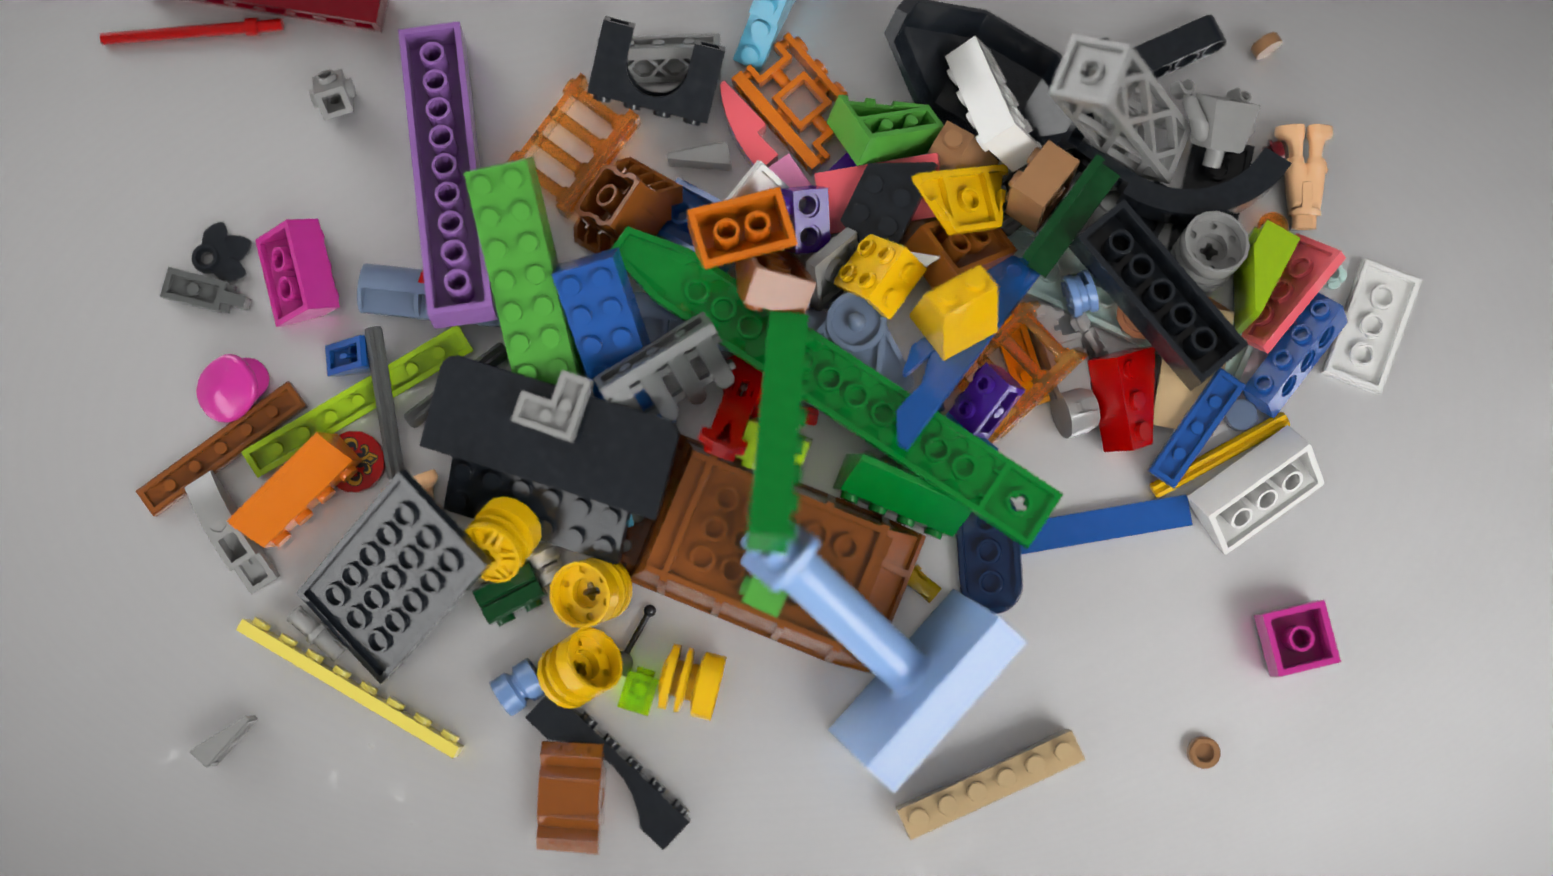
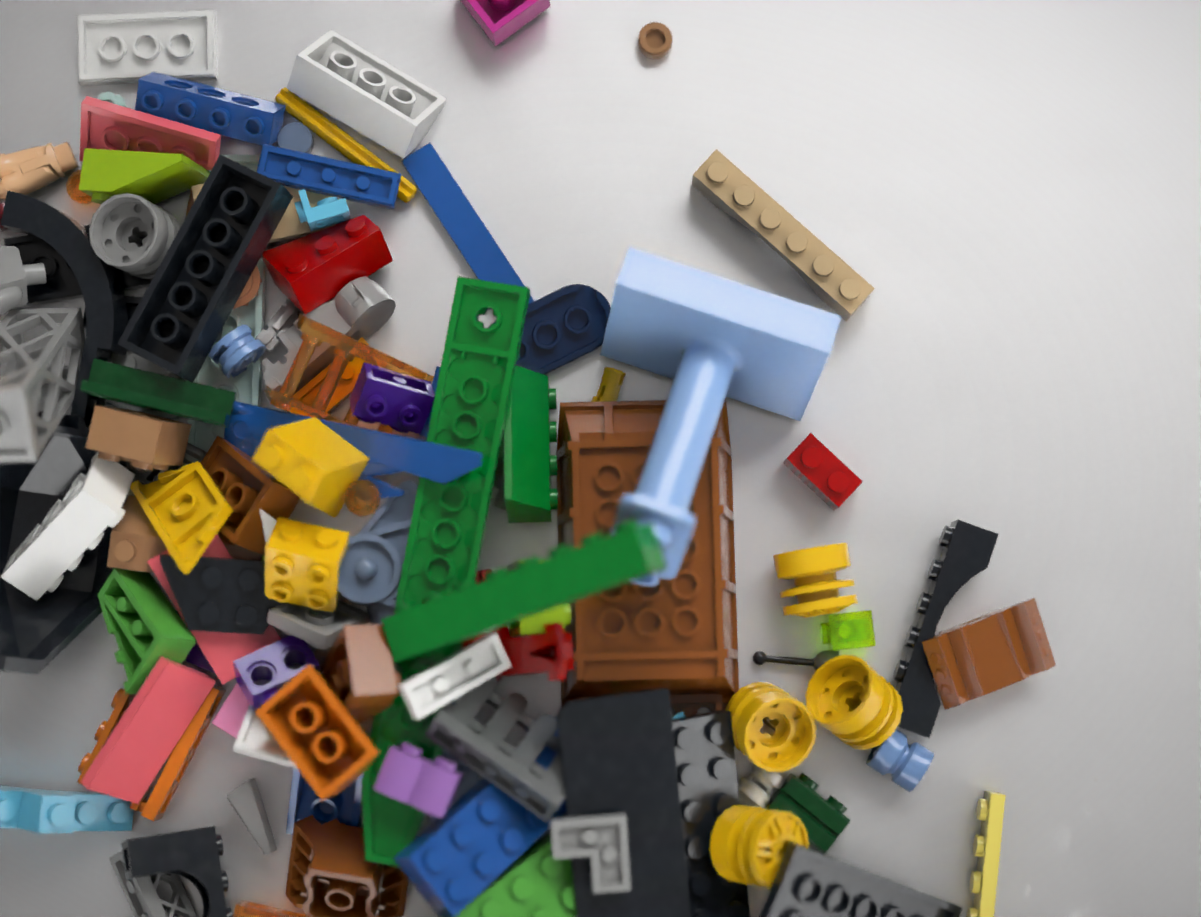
camera: 110 degrees left, 0 degrees up
coral slope [720,81,778,167] -> none
bright green brick [738,575,788,618] -> none
none -> coral tile [81,656,216,804]
none -> medium azure bracket [295,189,351,232]
none -> clear orange plate [344,479,380,516]
none -> medium lavender brick [373,742,463,818]
none -> white plate [397,633,511,720]
none -> red brick [783,433,863,510]

